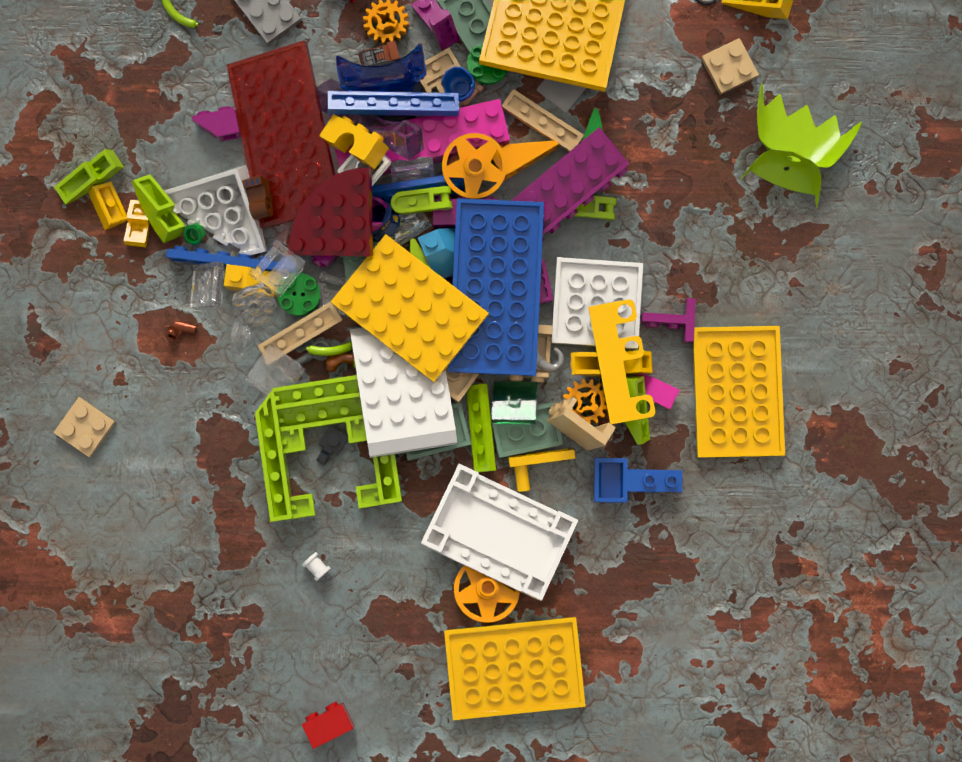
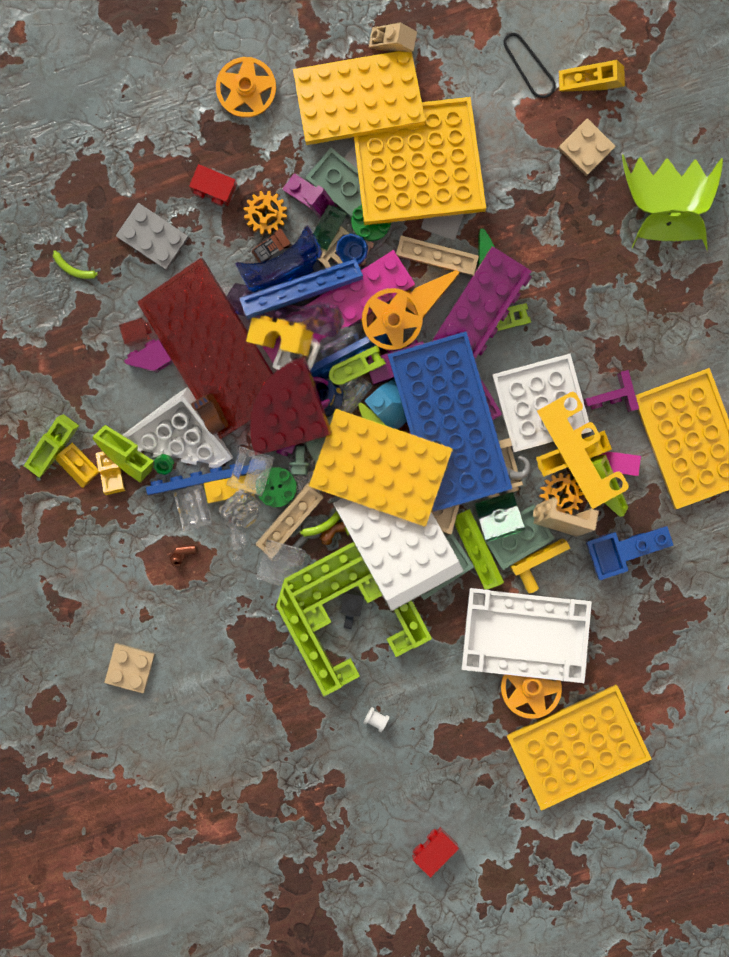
camera: 15 degrees left, 5 degrees up
none -> clear red brick [119,318,152,346]
none -> sand green piece [289,445,310,475]
none -> clear green slope [309,204,348,251]

